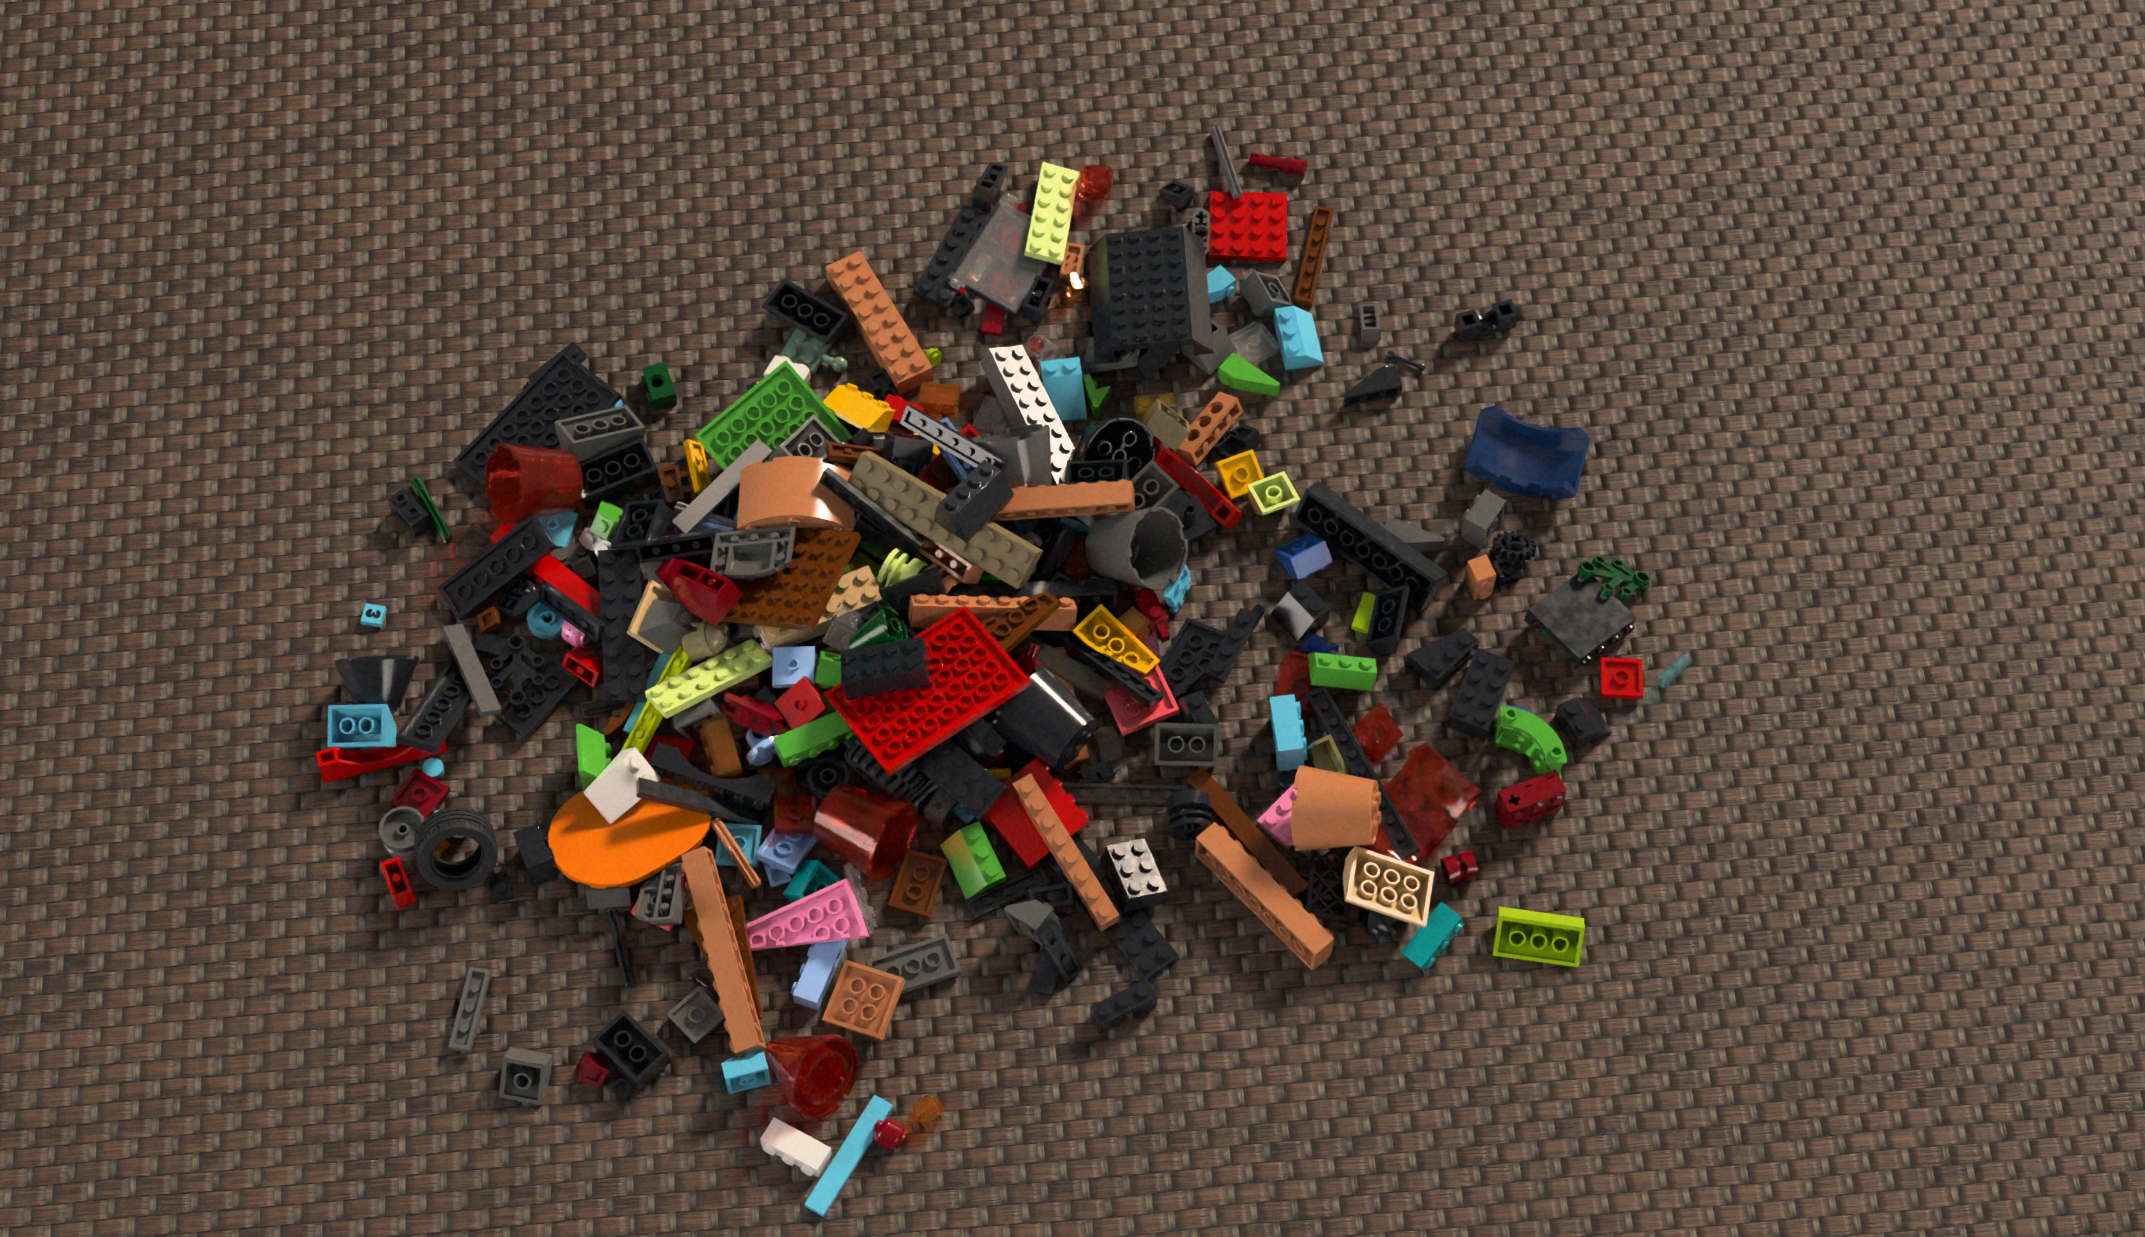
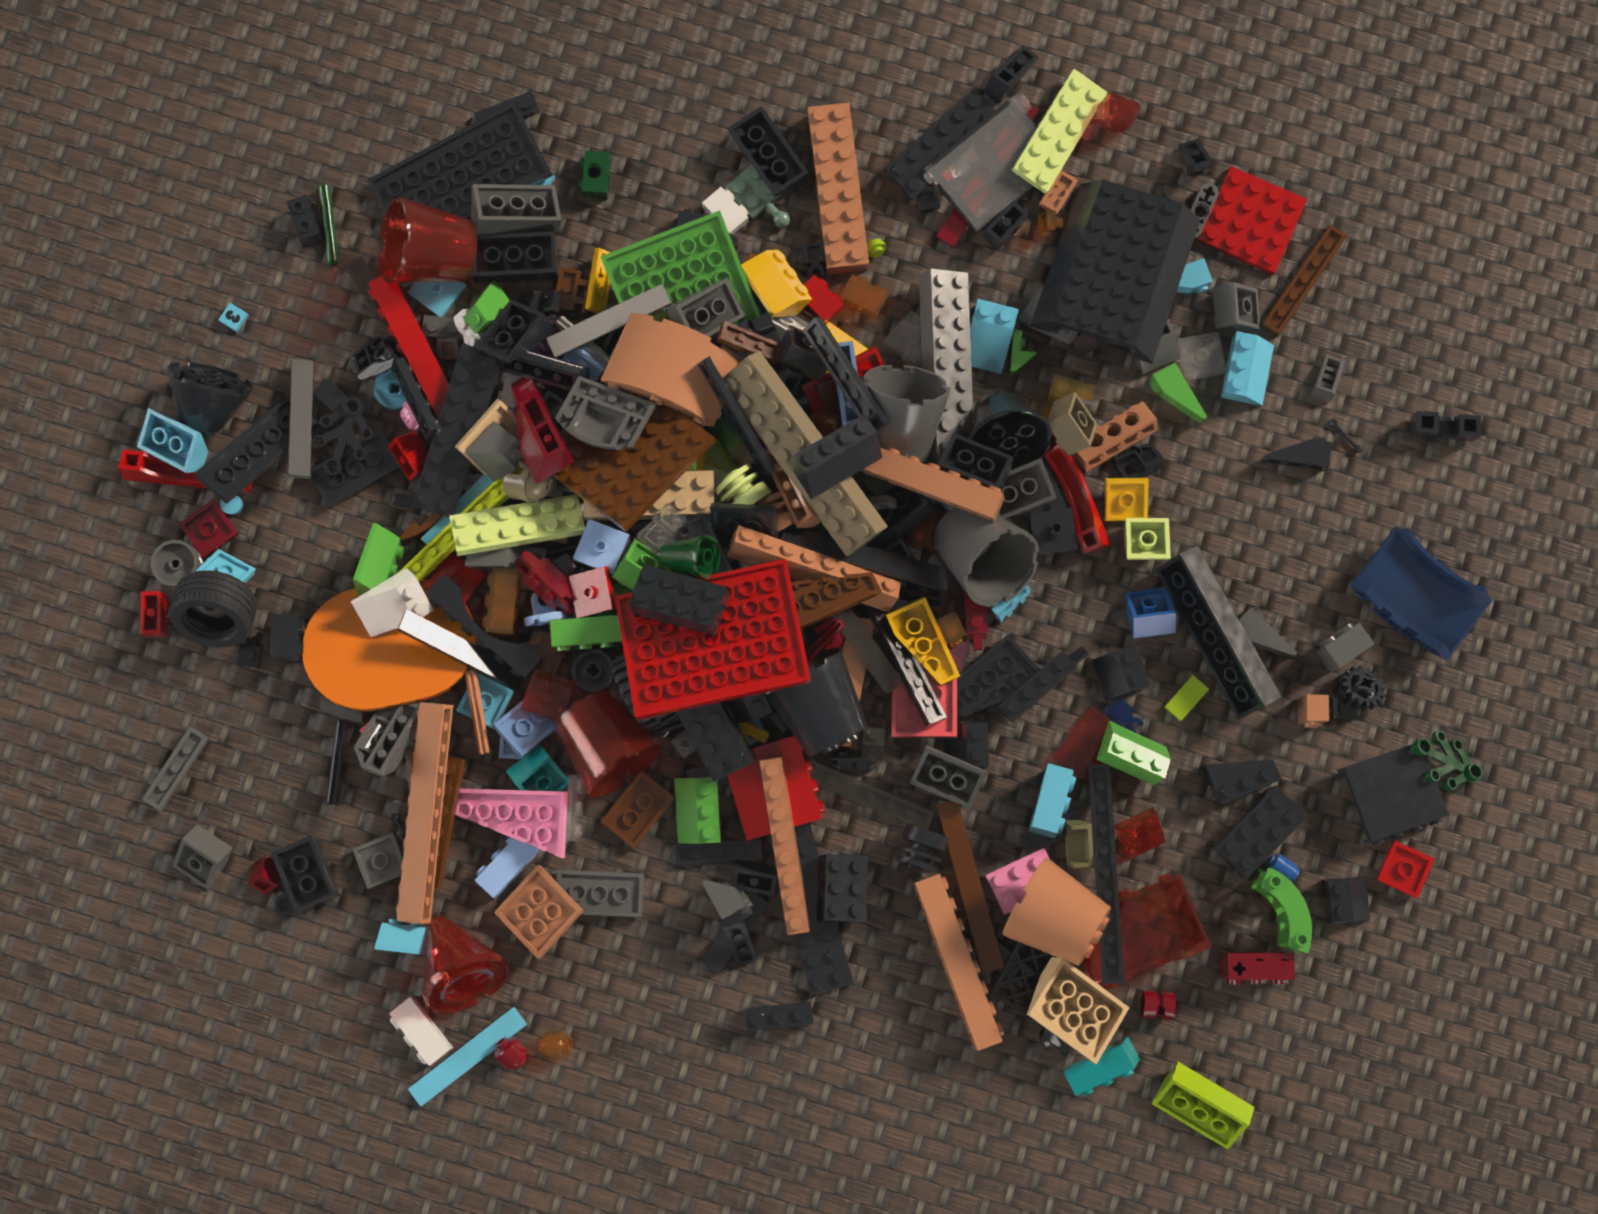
camera: 20 degrees right, 20 degrees up
black plate [437,514,557,621] -> none
reddish brown plate [477,606,502,634] -> none
clear rock [1027,335,1060,361] -> none
dark grey axle [1210,126,1243,200] -> none
dark red pin [1249,152,1308,177] -> none
black slope [1365,585,1410,657] -> none
clear light blue pin [1655,652,1692,687] -> none

